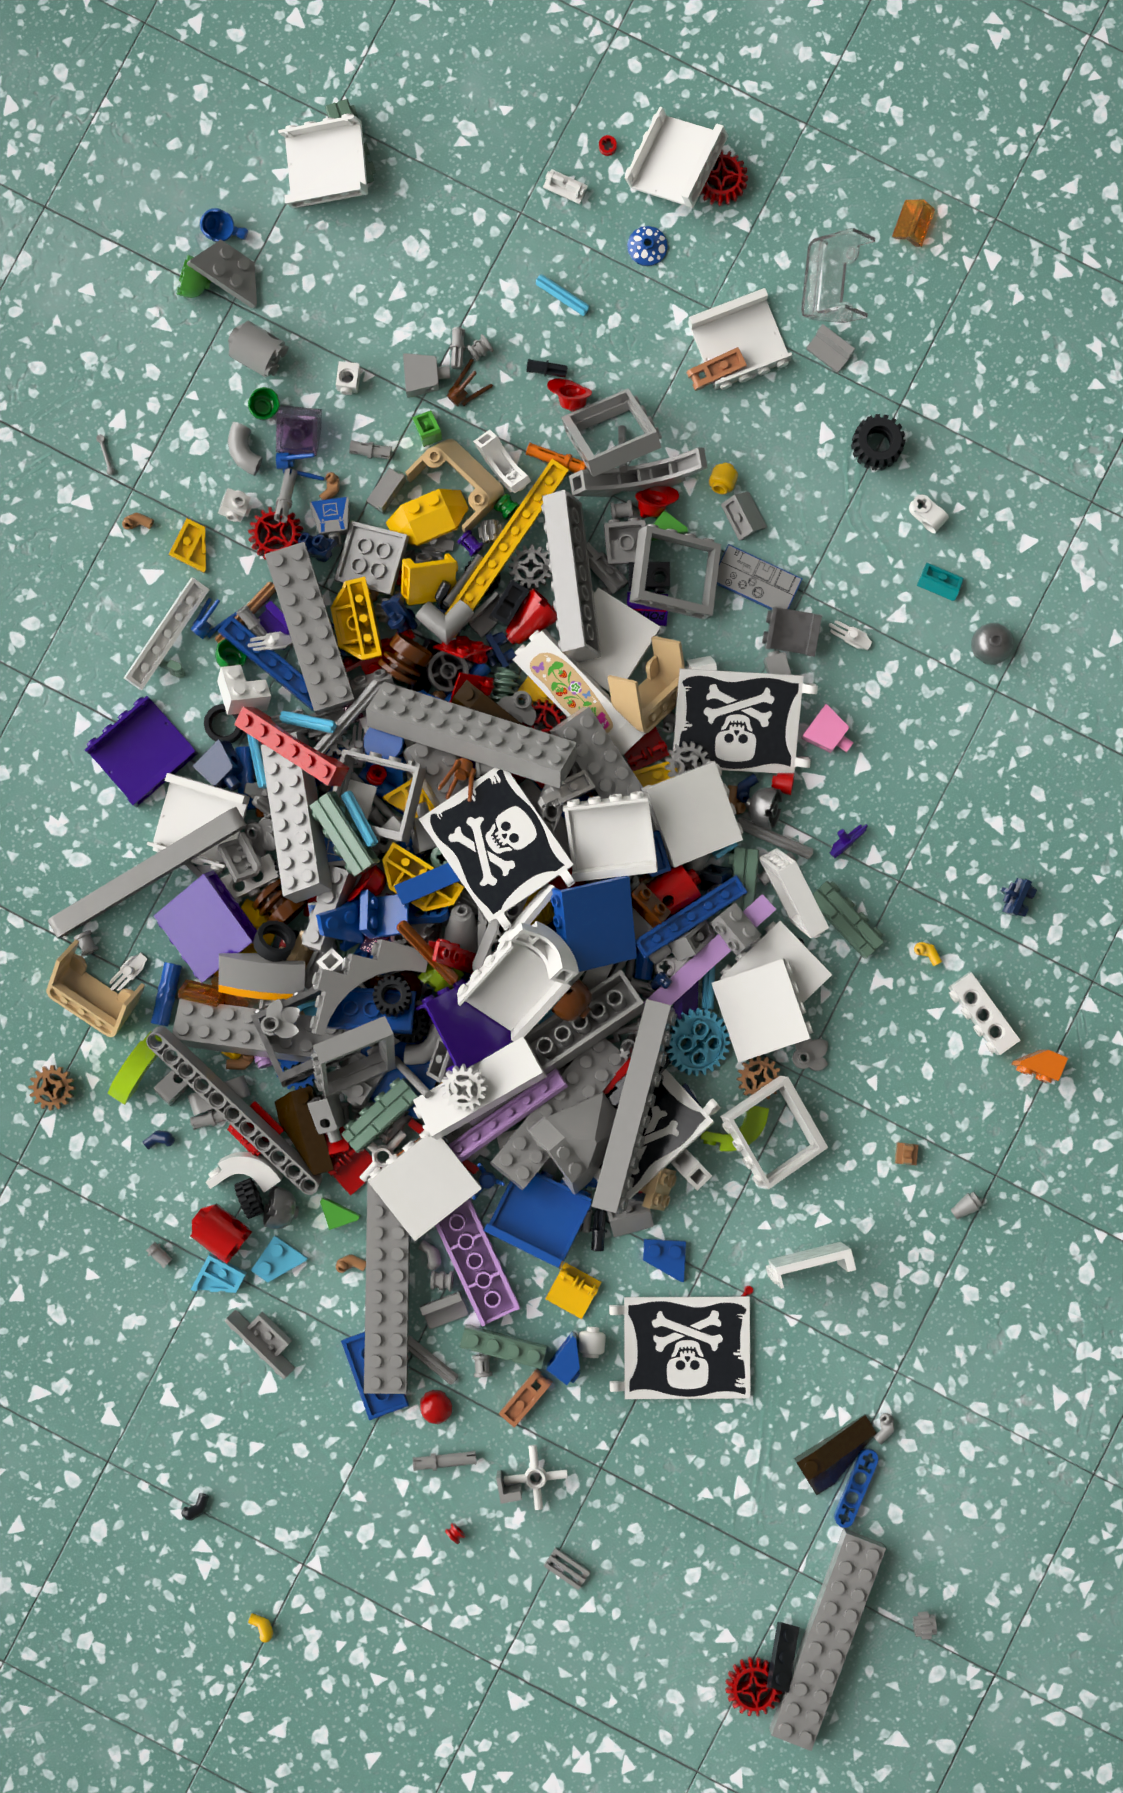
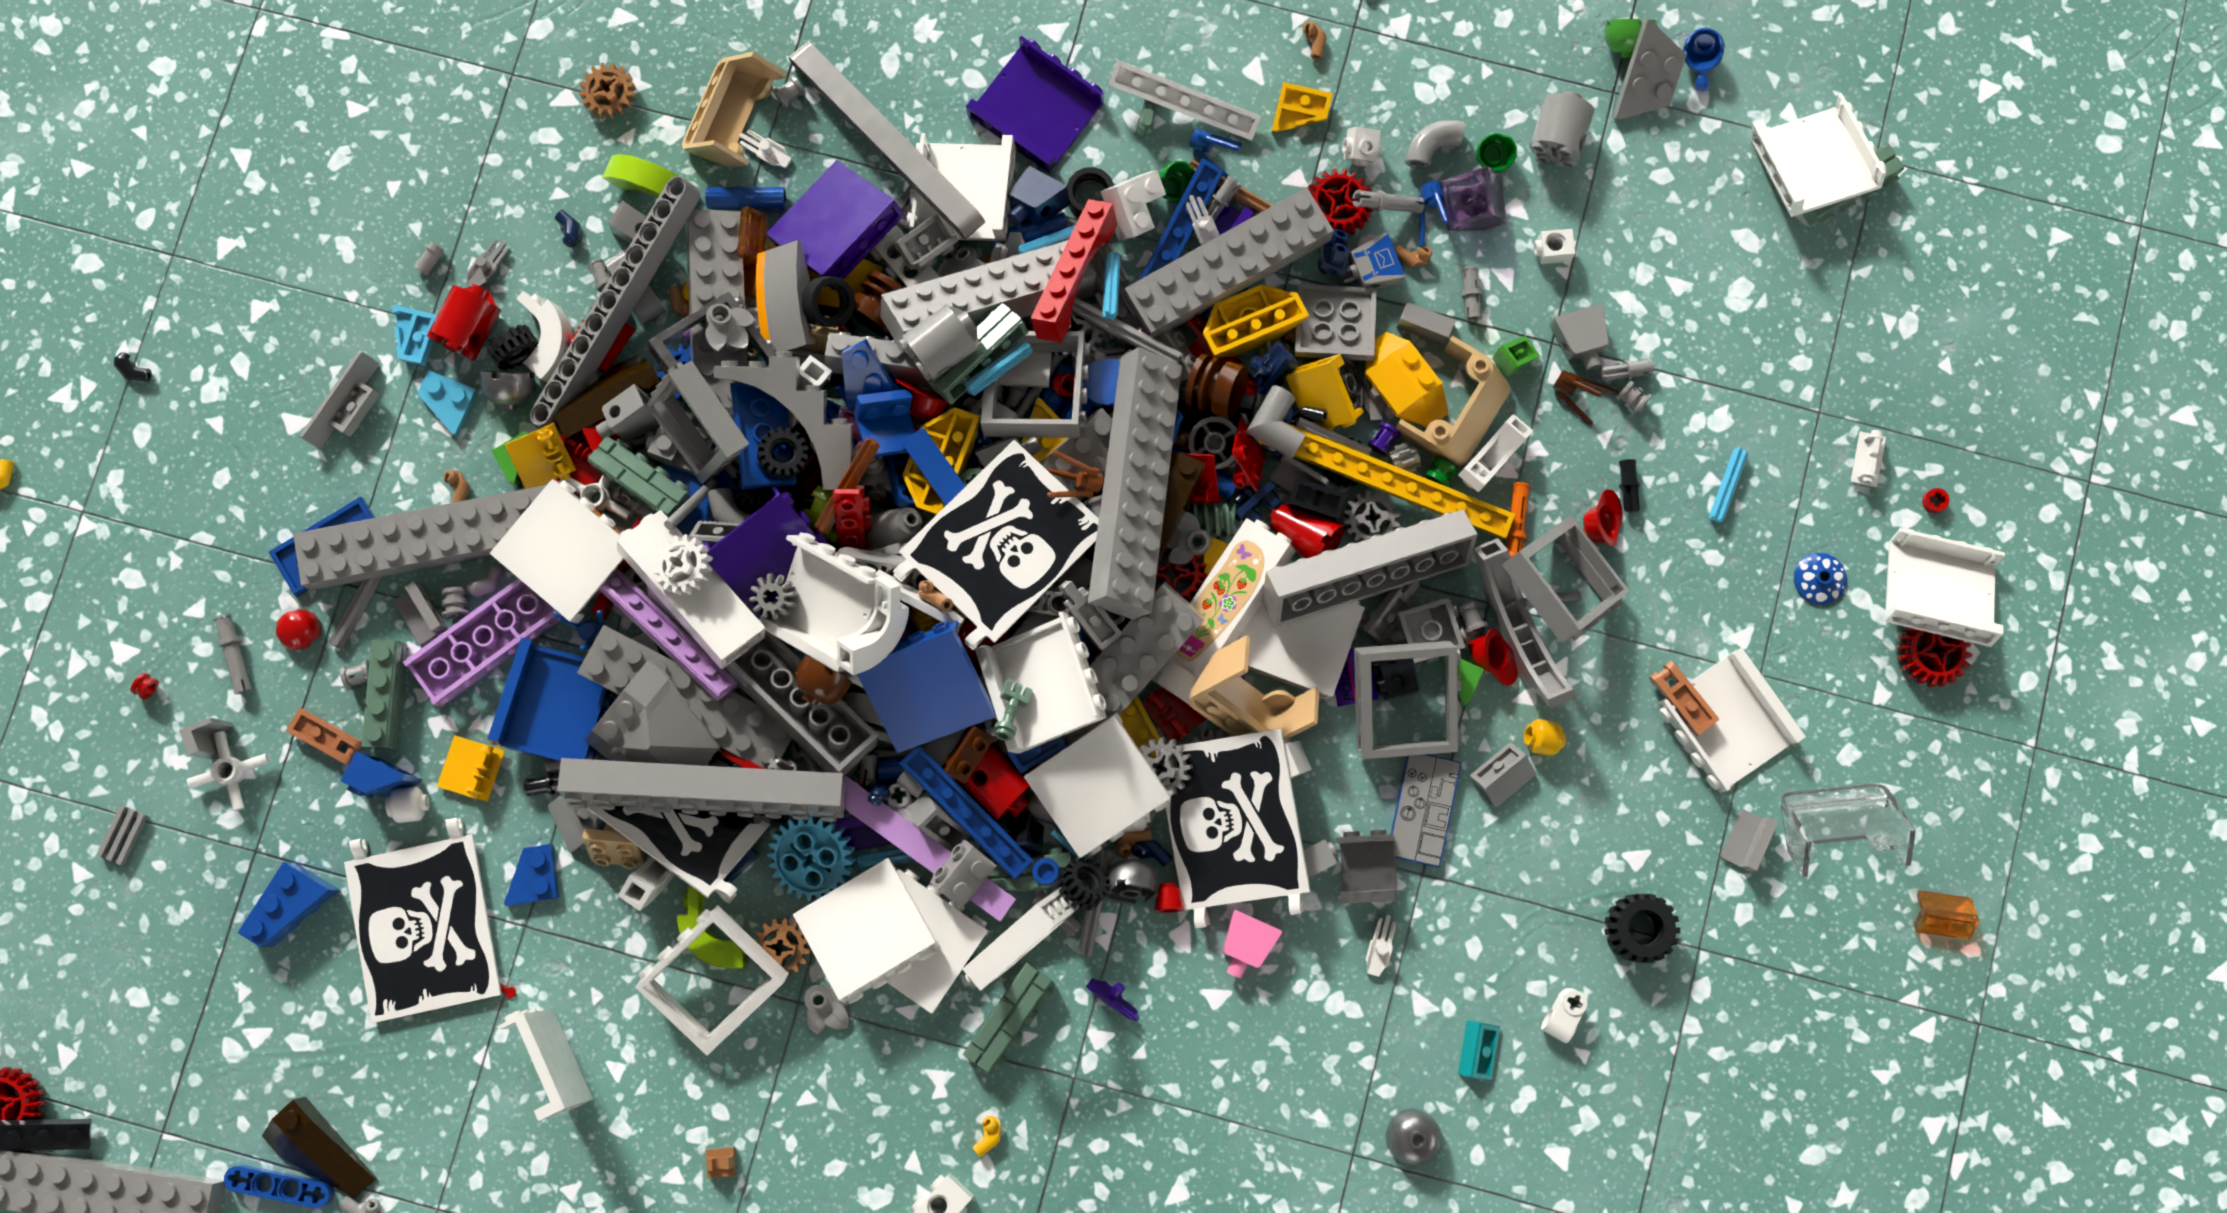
camera: 80 degrees right, 5 degrees down
none -> blue wedge [238,862,341,947]
none -> light grey piece [466,240,508,287]
none -> yellow hinge [504,423,576,489]
none -> light grey gear [749,573,797,620]
none -> light grey cylinder [899,304,978,381]
none -> medium nougat arm [917,580,953,612]
none -> sand green hinge [994,678,1032,741]
none -> blue tile [1032,858,1060,886]
none -> black tyre [1057,857,1111,911]

